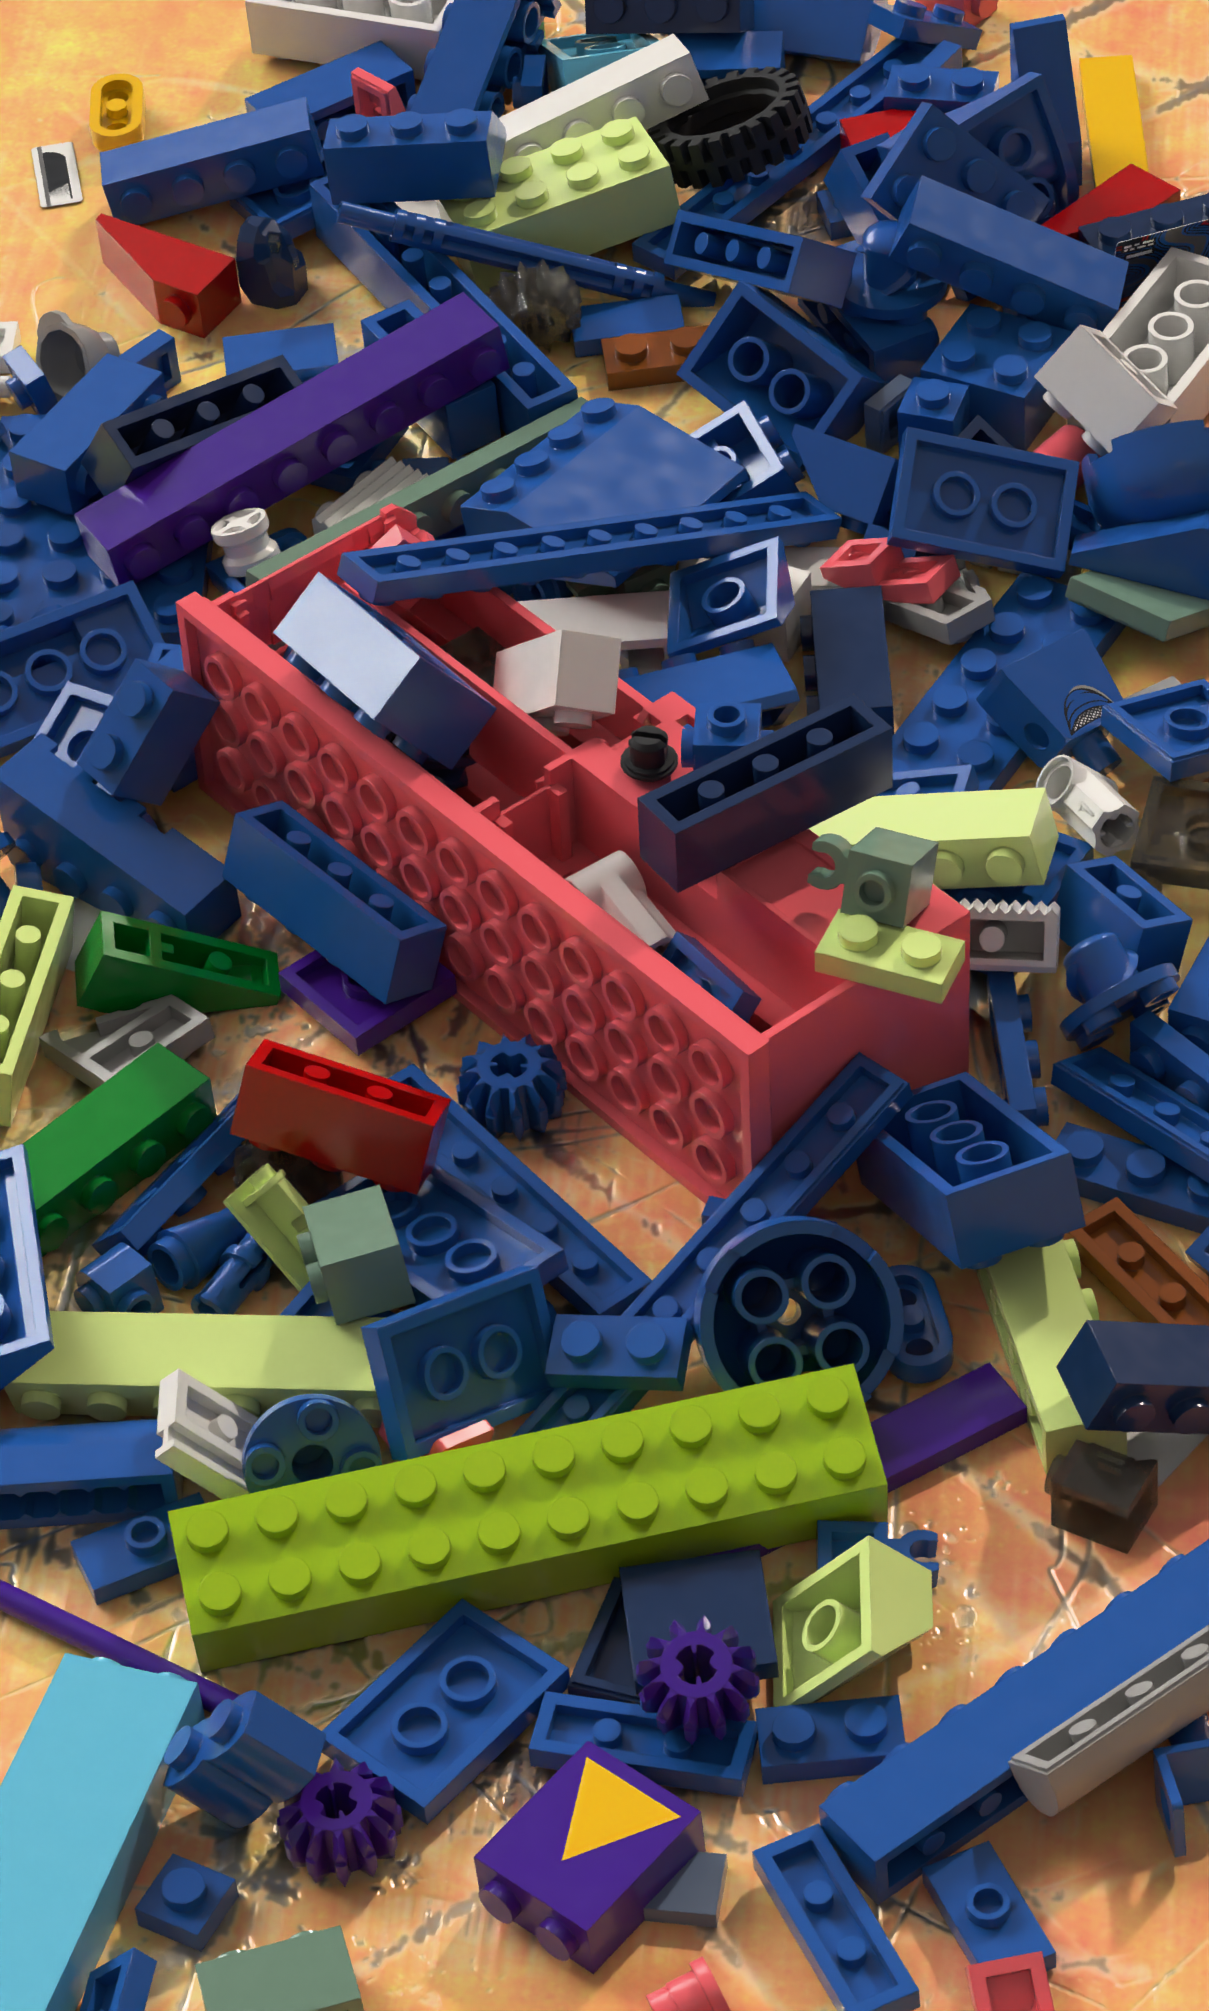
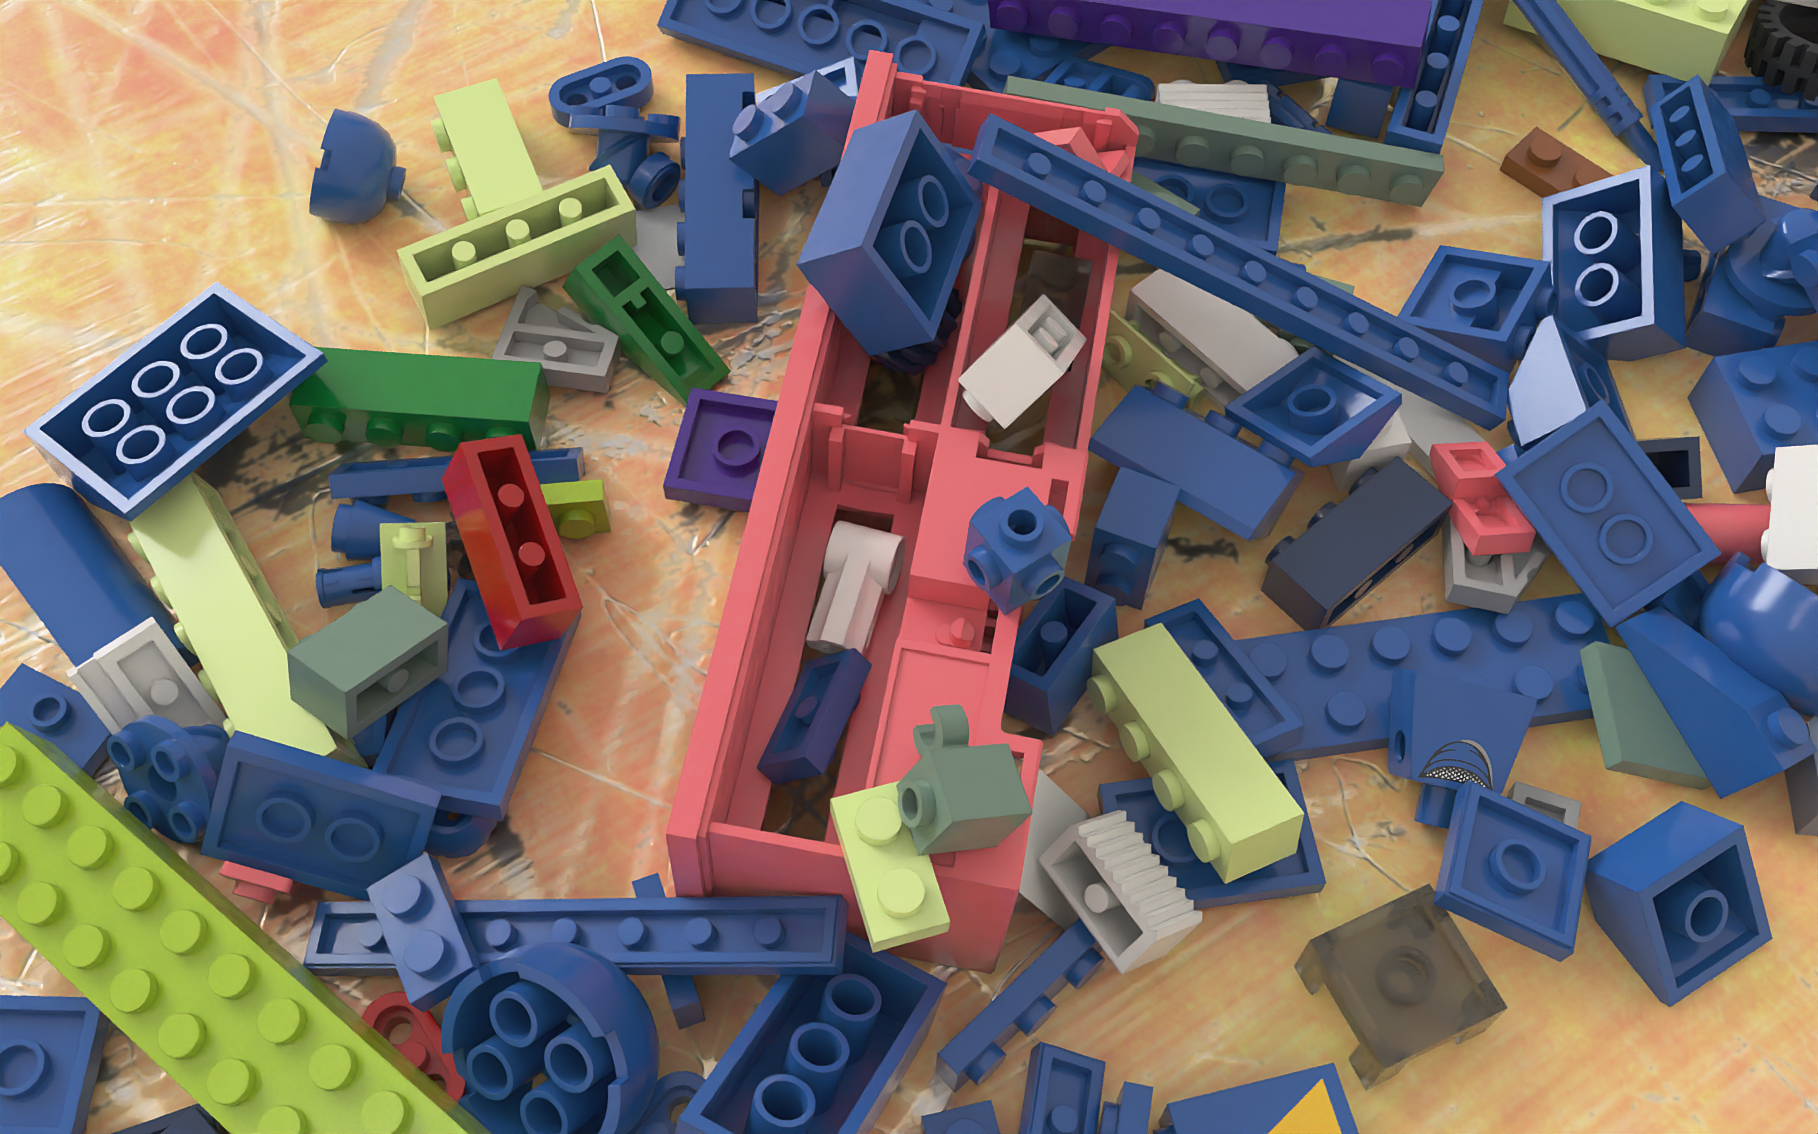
camera: 45 degrees right, 15 degrees up
blue plate [73,1242,164,1313] -> none
white wheel [211,508,281,577] -> none
blue brick [222,800,447,1004] -> none
blue plate [388,1063,652,1316] -> none
blue gear [456,1033,567,1141] -> none
blue slope [460,398,747,588] -> none
clear smoke gear [488,259,582,353] -> none
blue tile [569,294,685,357] -> none
black piece [620,725,678,782] -> none
dark blue brick [637,693,893,893] -> none
sand blue tile [864,374,912,454] -> none
blue brick [897,377,970,455] -> none
white piece [1035,754,1142,857] -> none
blue brick [1056,855,1193,973] -> none
blue plate [1059,932,1180,1052] -> none

